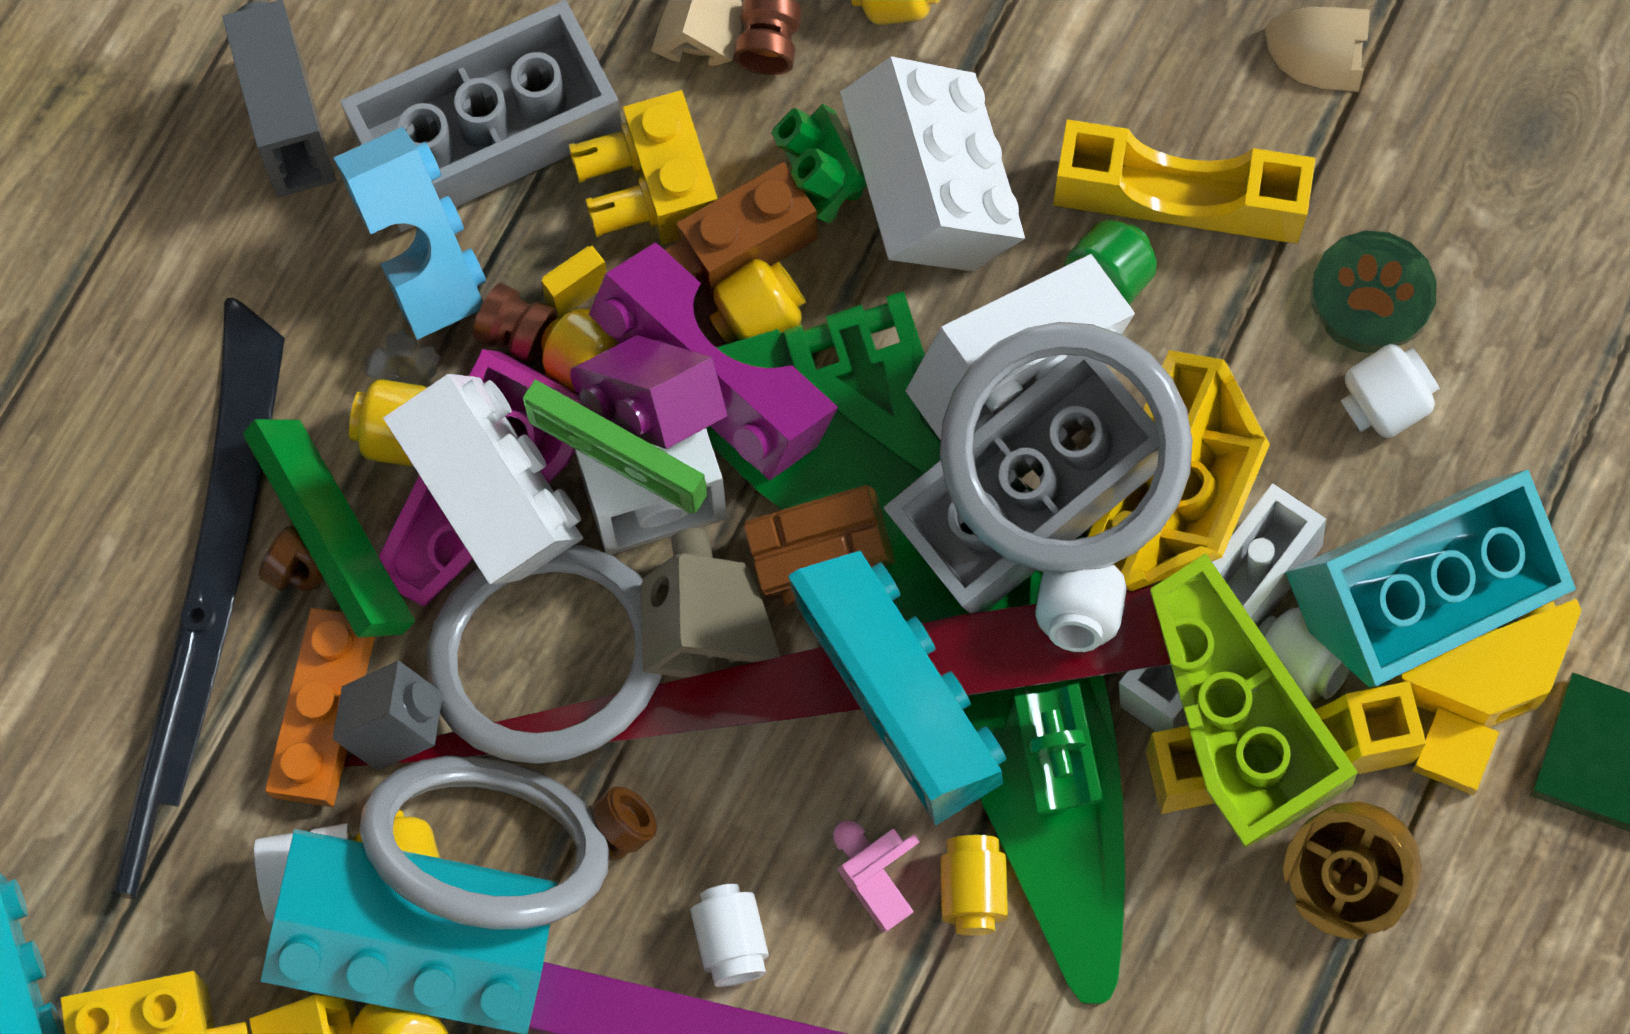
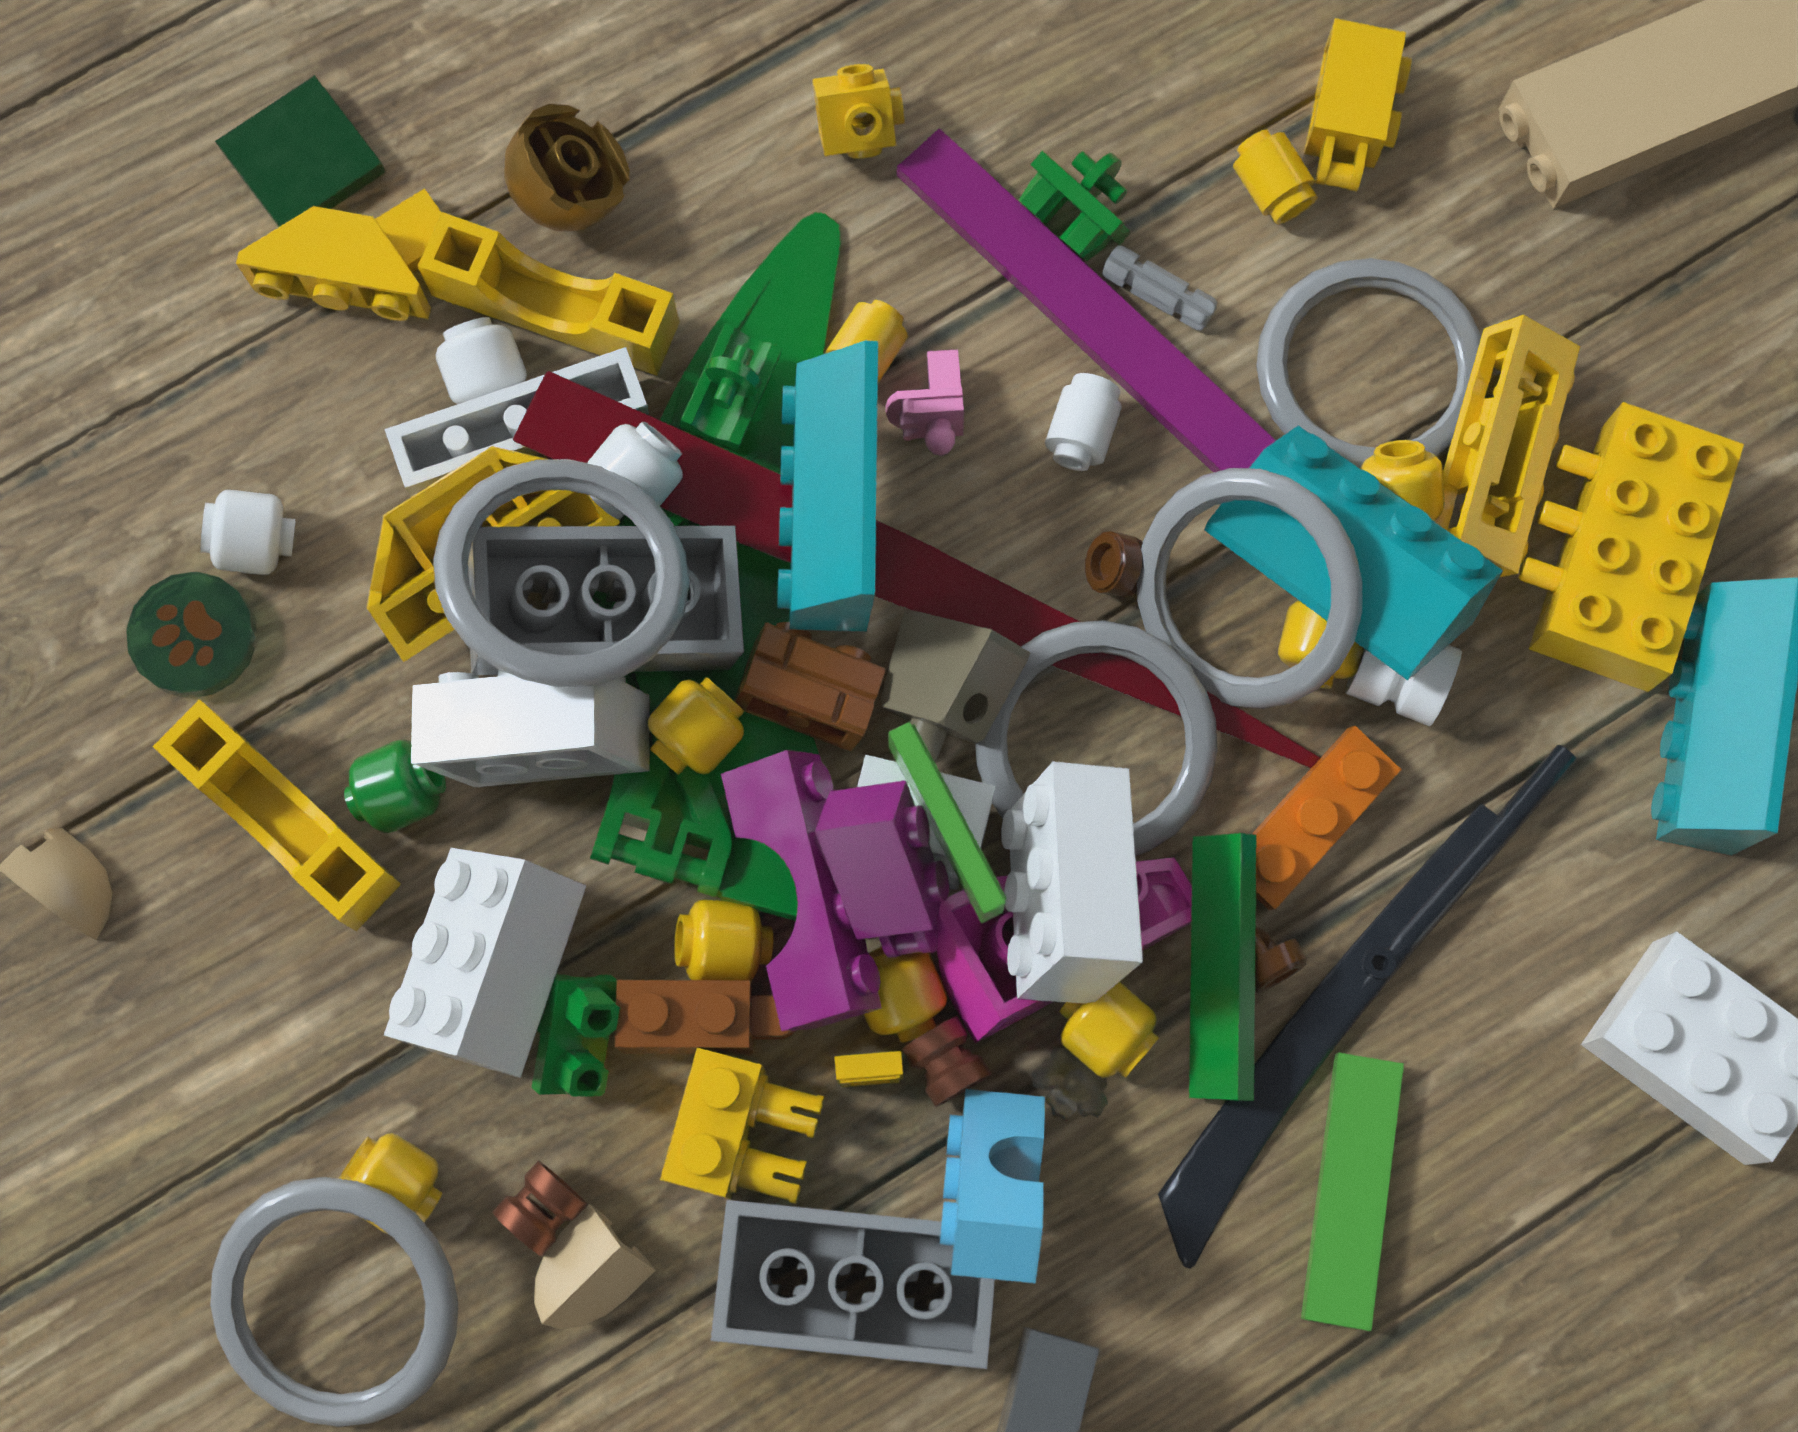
camera: 150 degrees left, 5 degrees up
dark grey brick [332,660,443,771] -> none
lime wedge [1150,553,1358,847] -> none
teal slope [1285,470,1576,687] -> none
none -> yellow head [648,677,745,775]
none -> bright green tile [1301,1053,1404,1331]

